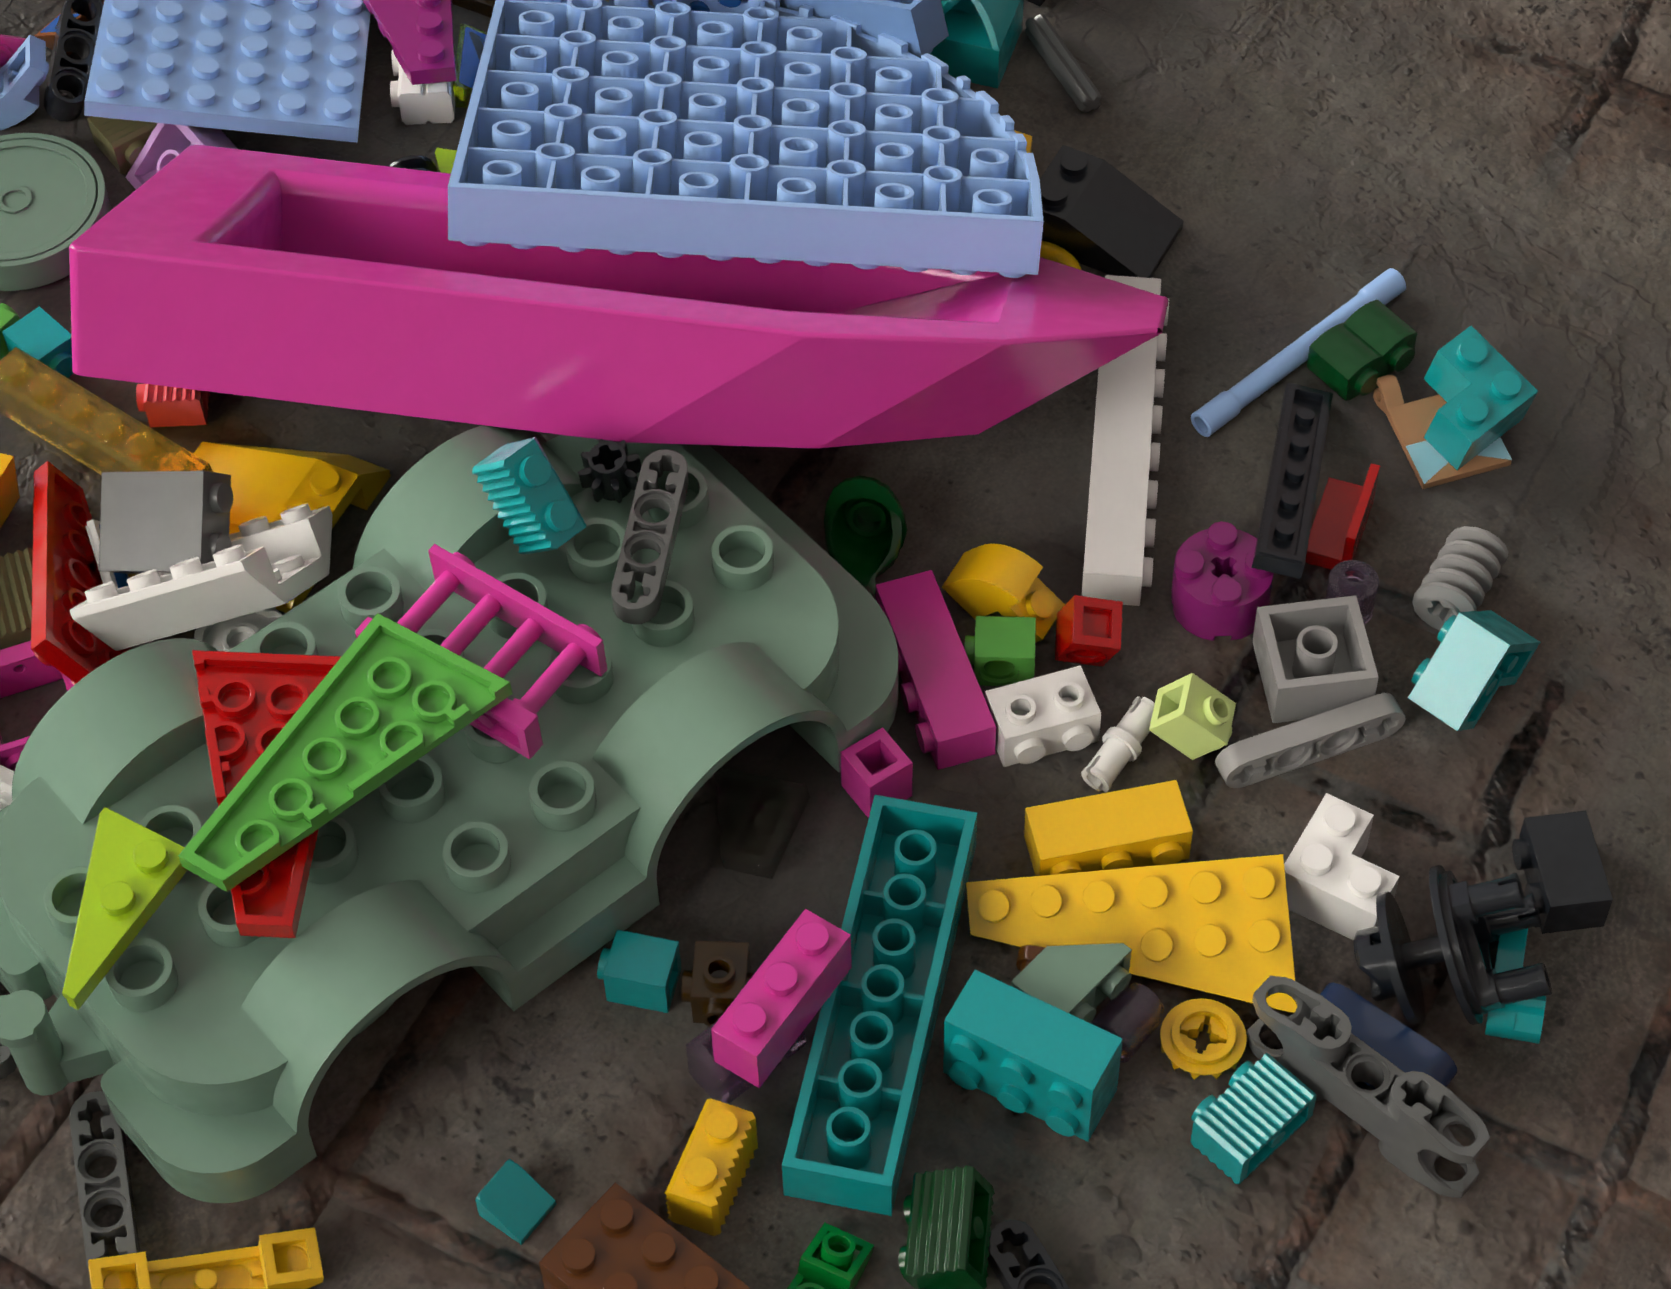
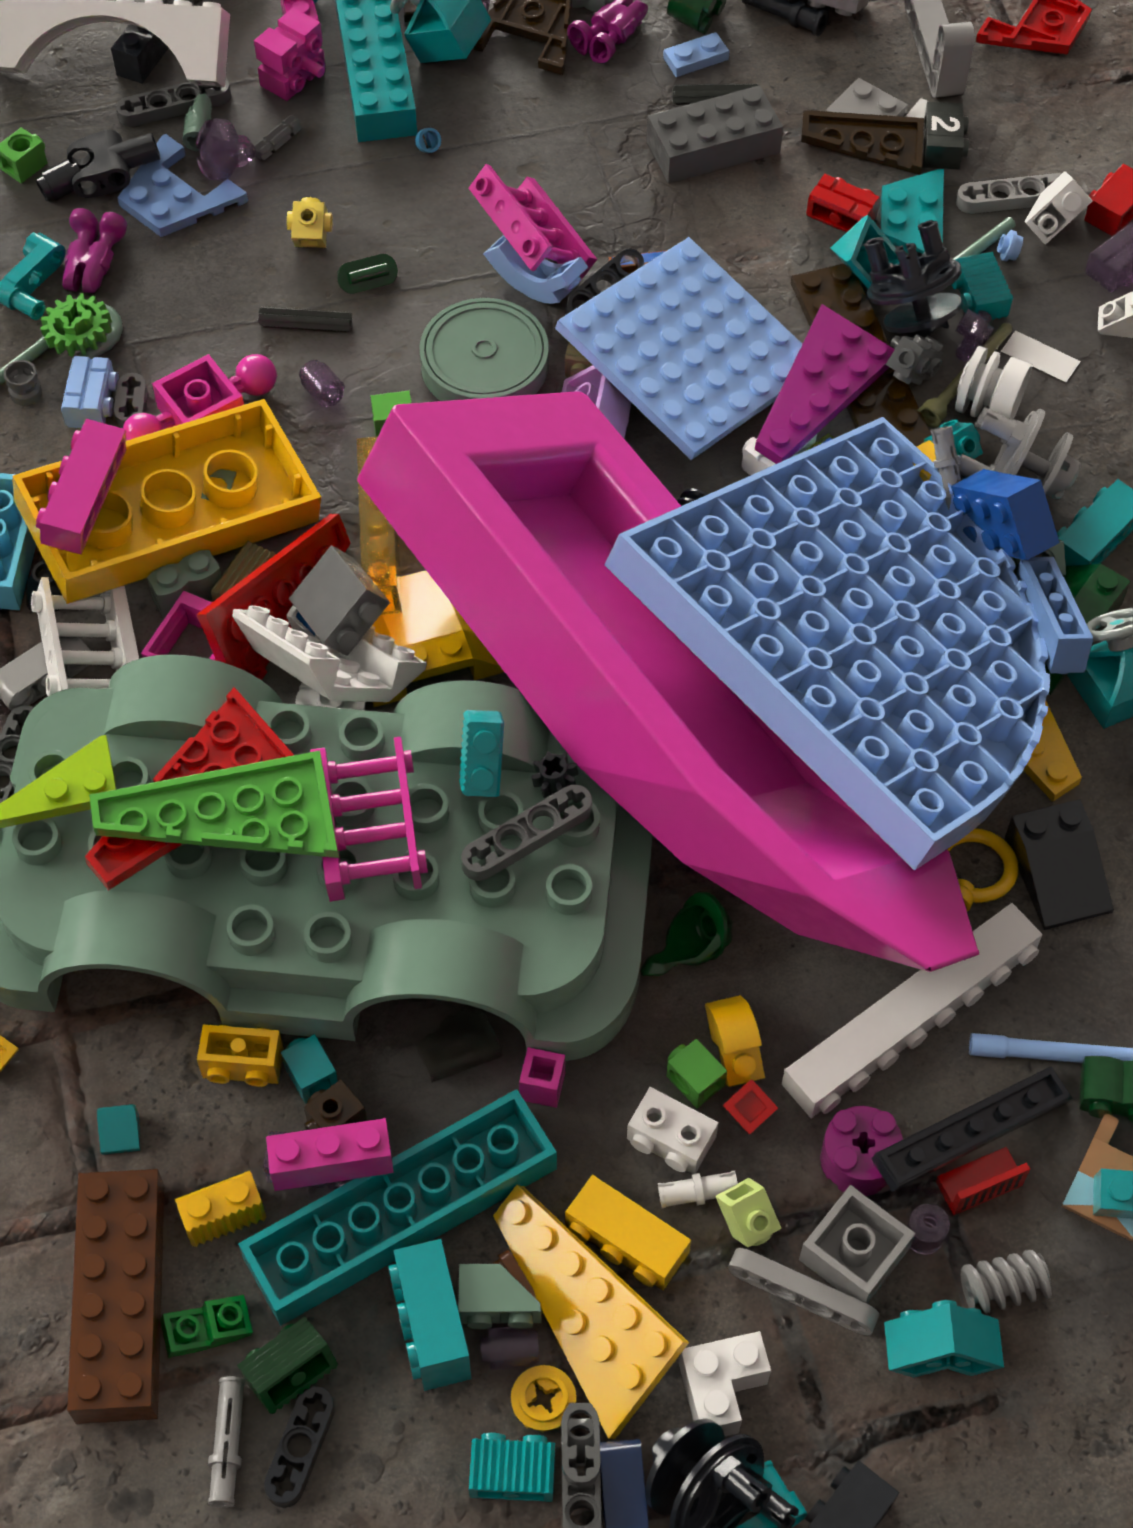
camera: 45 degrees right, 5 degrees up
dark pink brick [875,570,996,770] -> none
none -> yellow brick [197,1024,284,1087]

